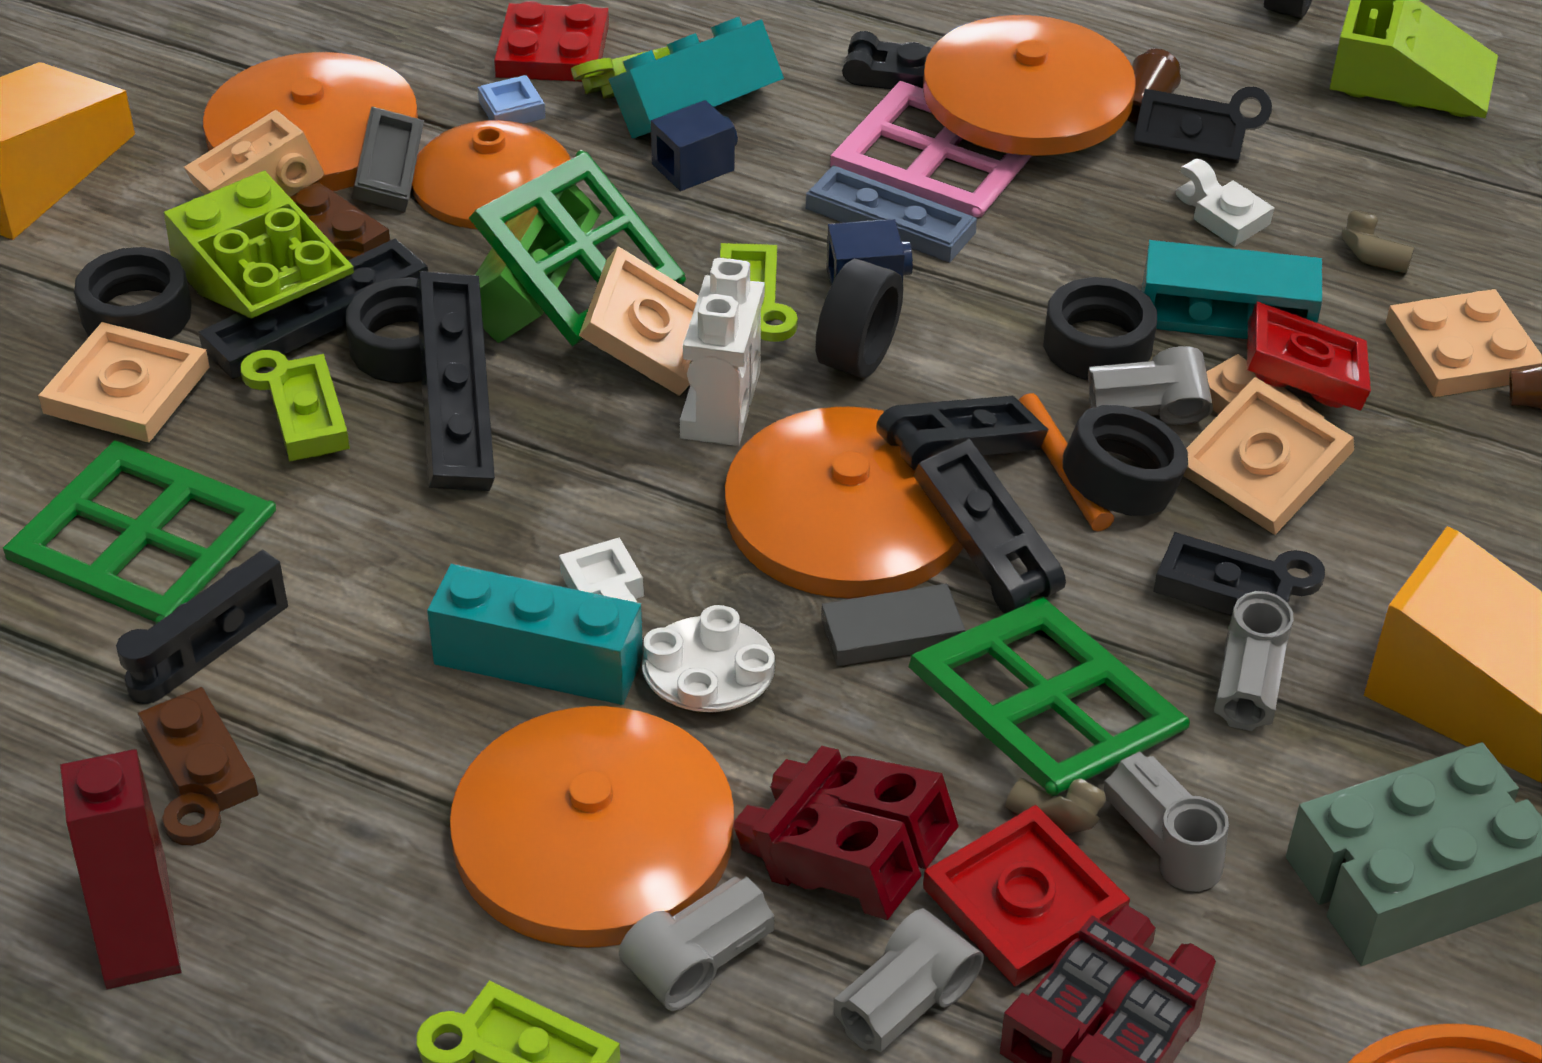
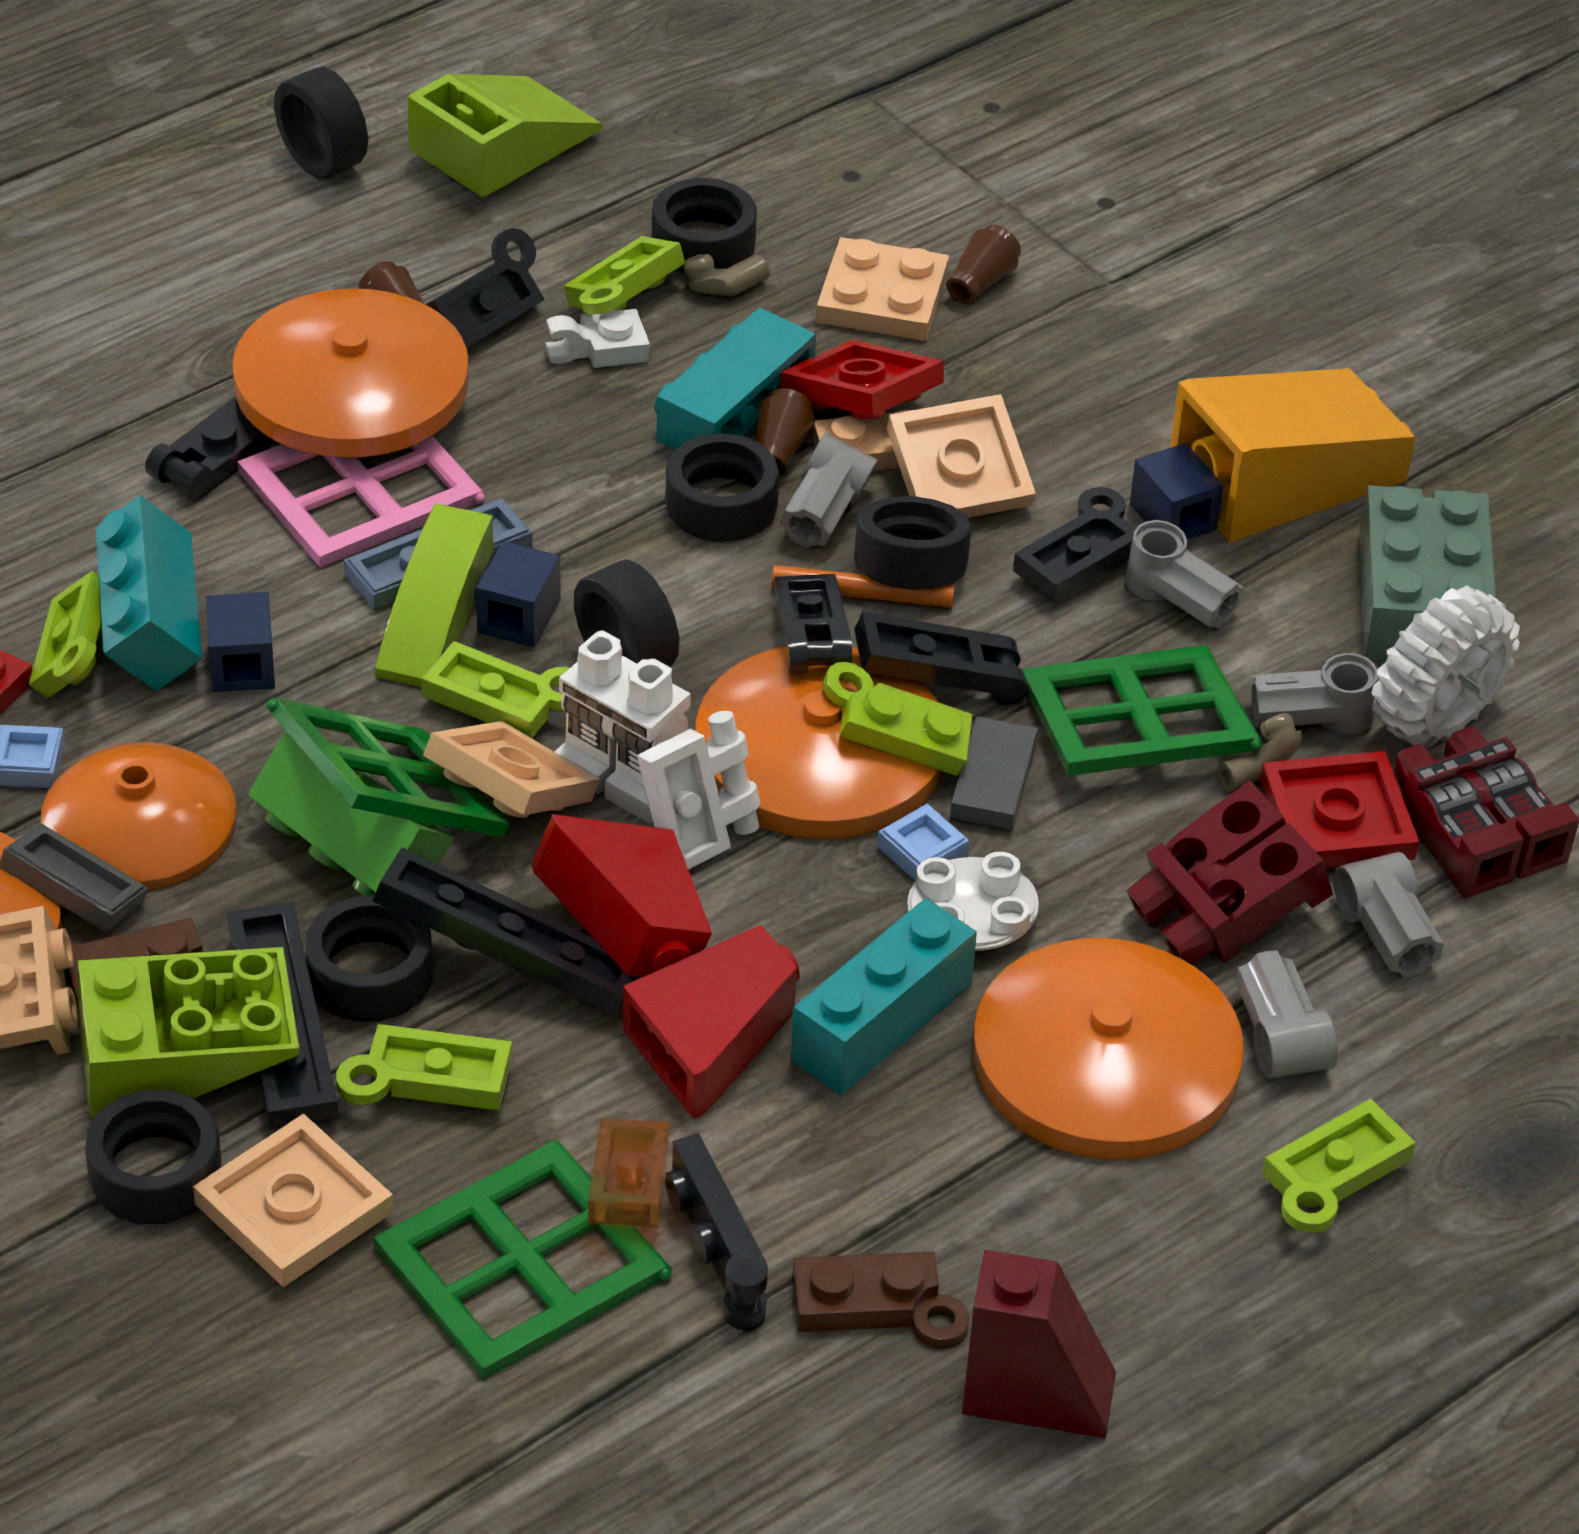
camera: 65 degrees left, 0 degrees up
white plate [559,537,644,639] -> none
none -> lime slope [375,503,494,688]
none -> red slope [531,814,712,978]
none -> lime hinge [563,236,685,314]
none -> clear orange plate [588,1119,670,1228]
none -> red slope [623,925,800,1119]
none -> white plate [637,711,760,870]
none -> black tyre [651,178,757,273]
none -> reddish brown cone [756,388,815,477]
none -> lime hinge [822,662,972,776]
none -> light blue tile [877,803,969,881]
none -> dark blue brick [1130,443,1223,540]
none -> white gear [1372,585,1520,749]

